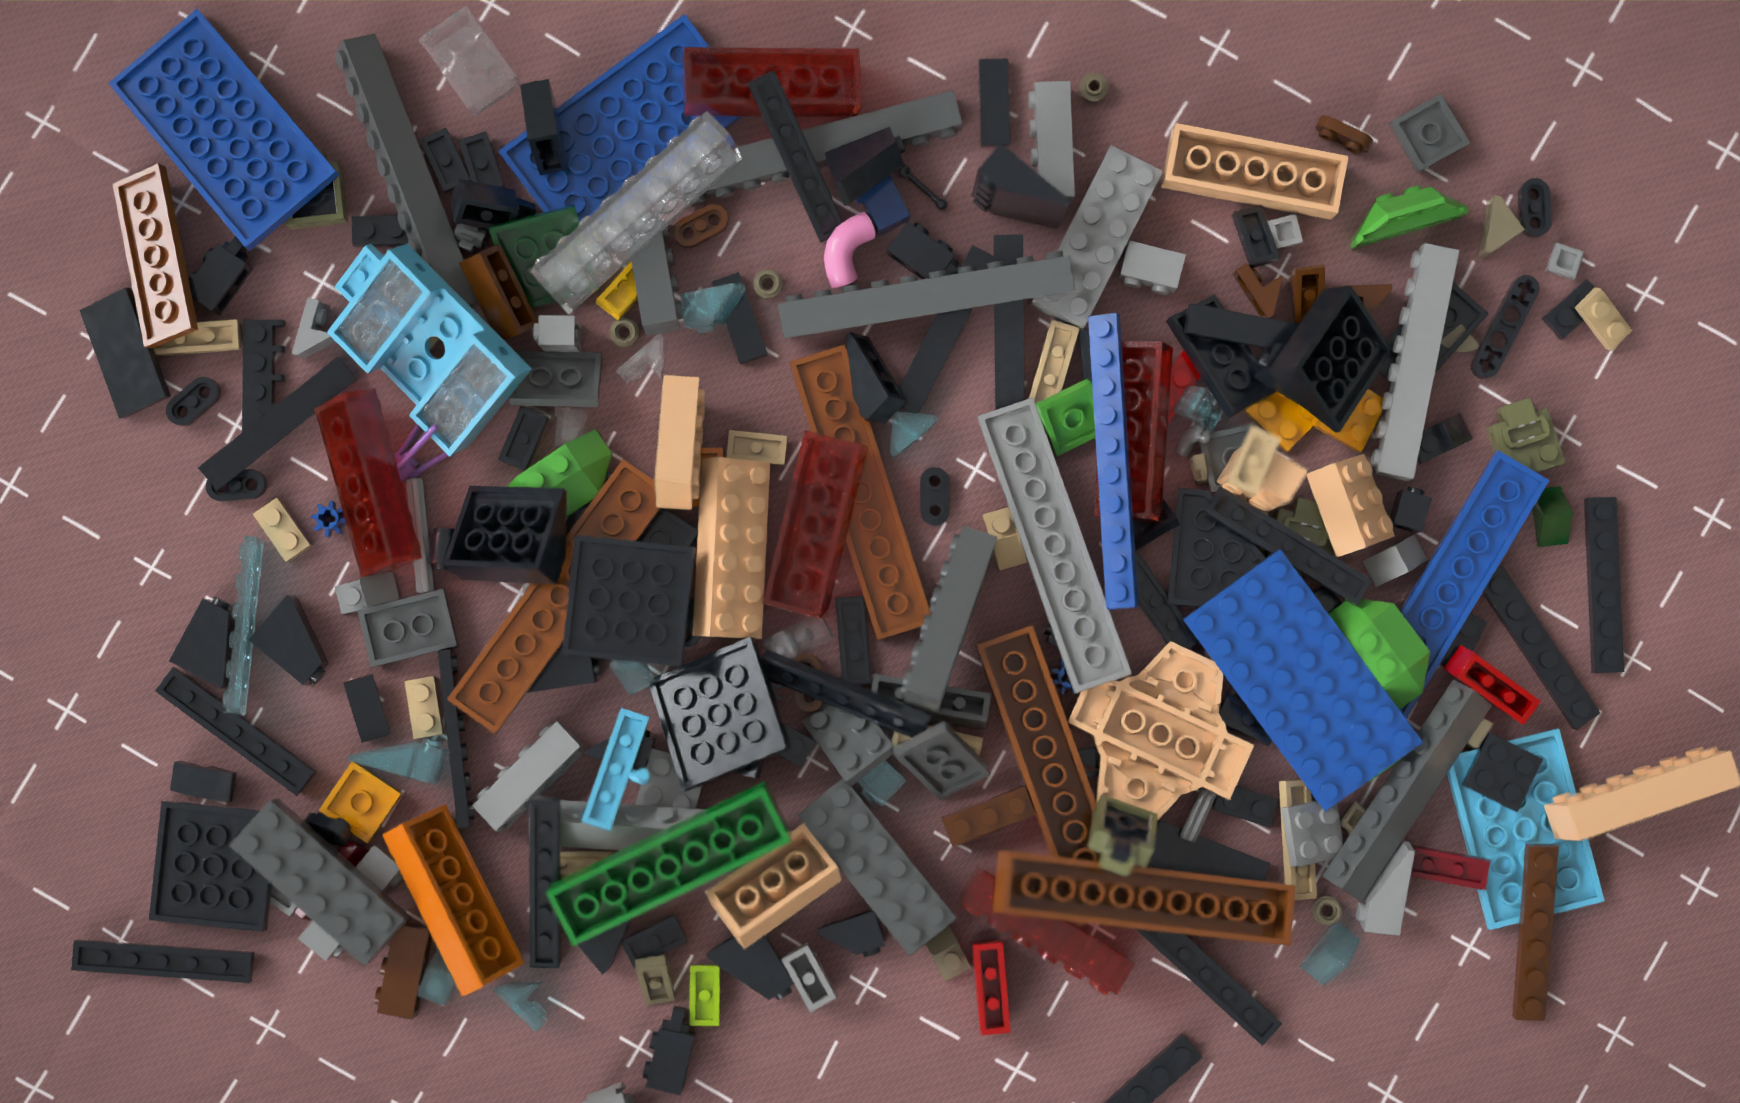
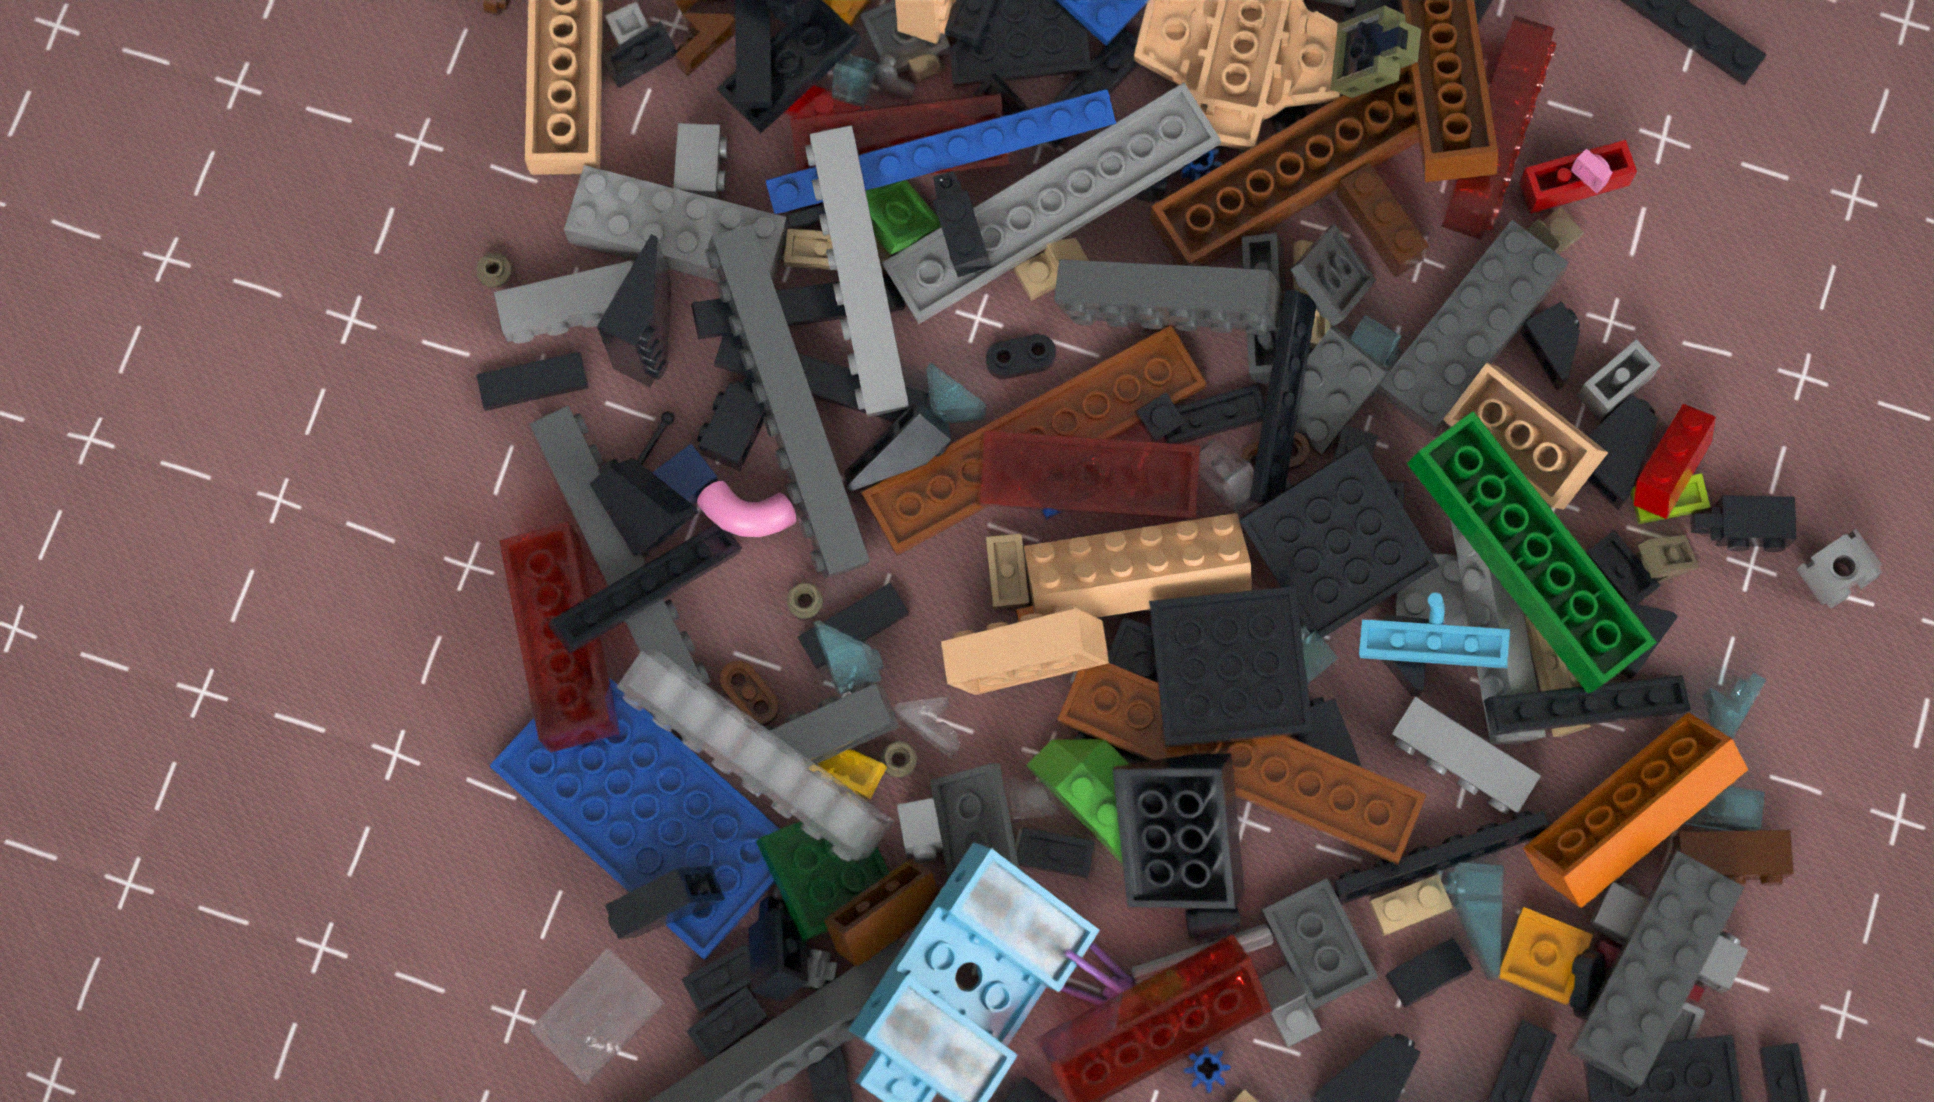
camera: 95 degrees left, 10 degrees down
none -> light grey brick [805,125,910,417]
none -> black hinge [933,171,991,277]
none -> black plate [1134,392,1185,442]
none -> bright pink plate [1571,148,1613,194]
none -> red brick [1633,404,1716,519]

